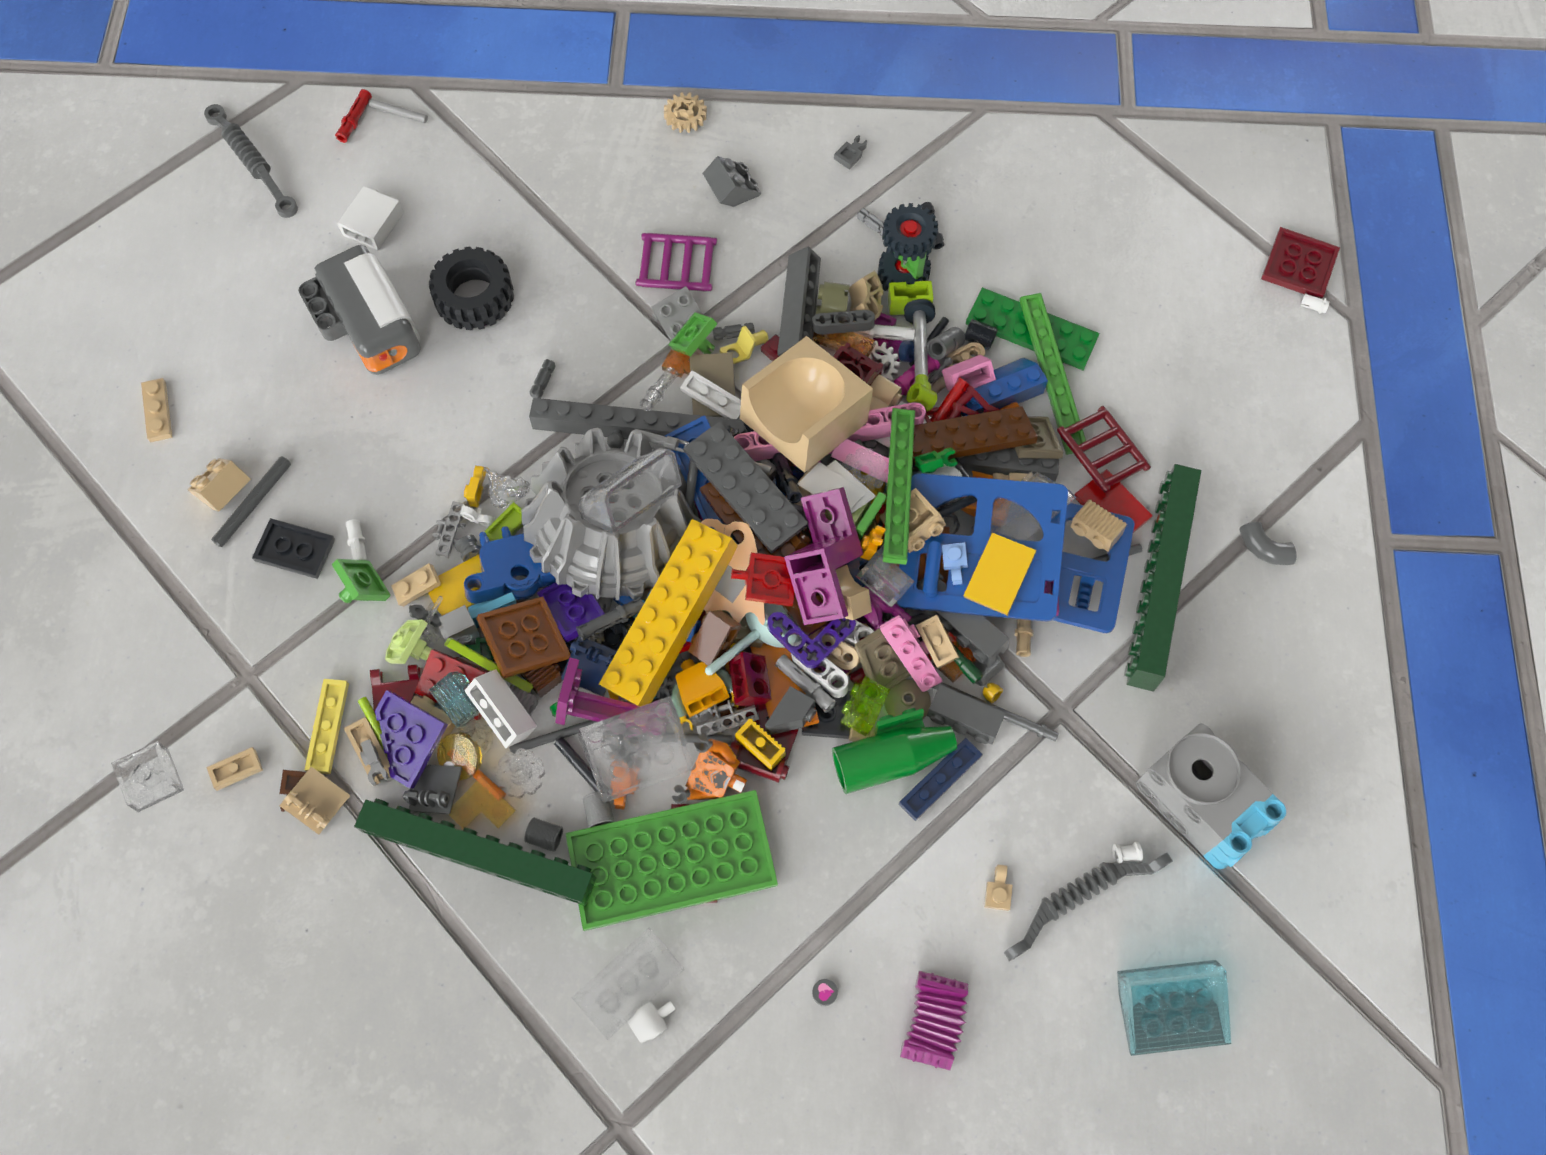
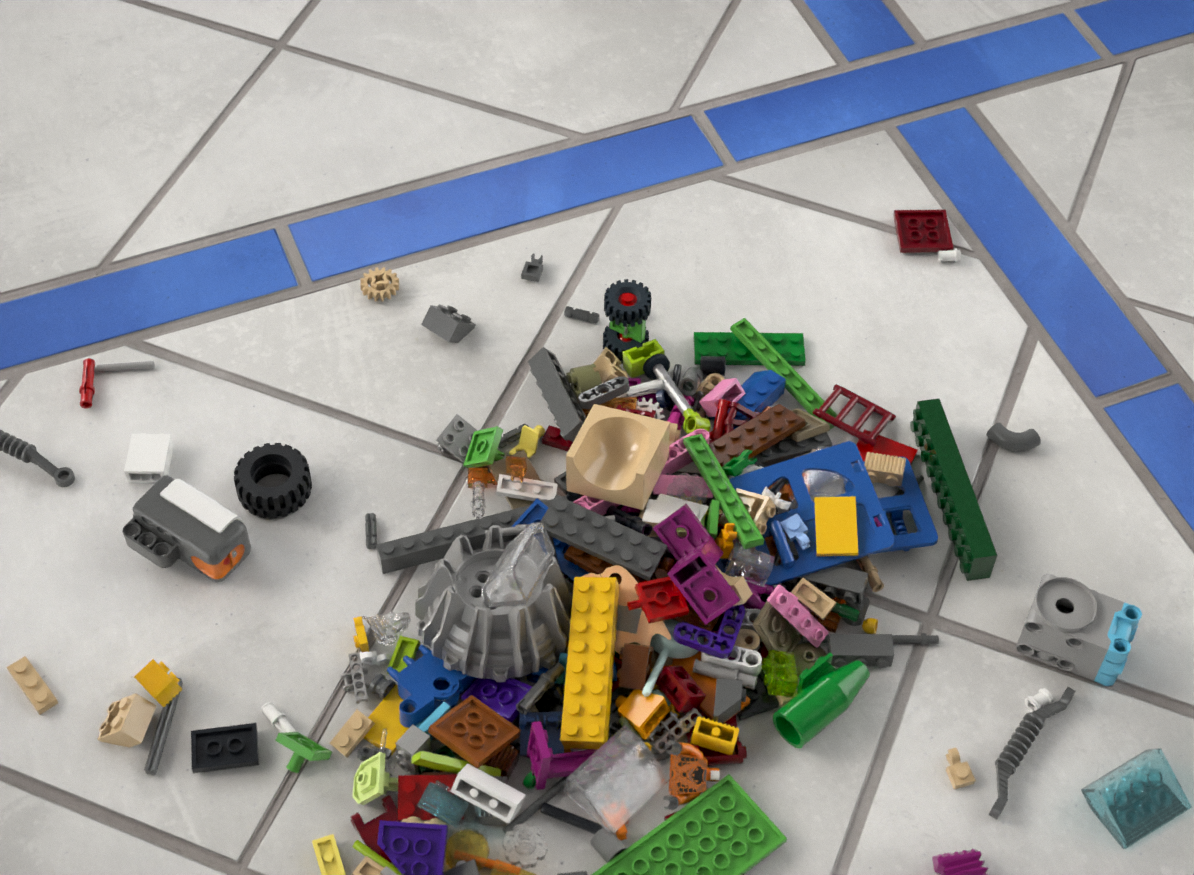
camera: 25 degrees left, 15 degrees down
magenta bar [635,233,717,291] -> none
dark blue plate [898,738,983,821] -> none
none -> yellow brick [134,659,182,707]
none -> clear orange plate [505,456,527,482]
none -> white piece [762,487,792,510]

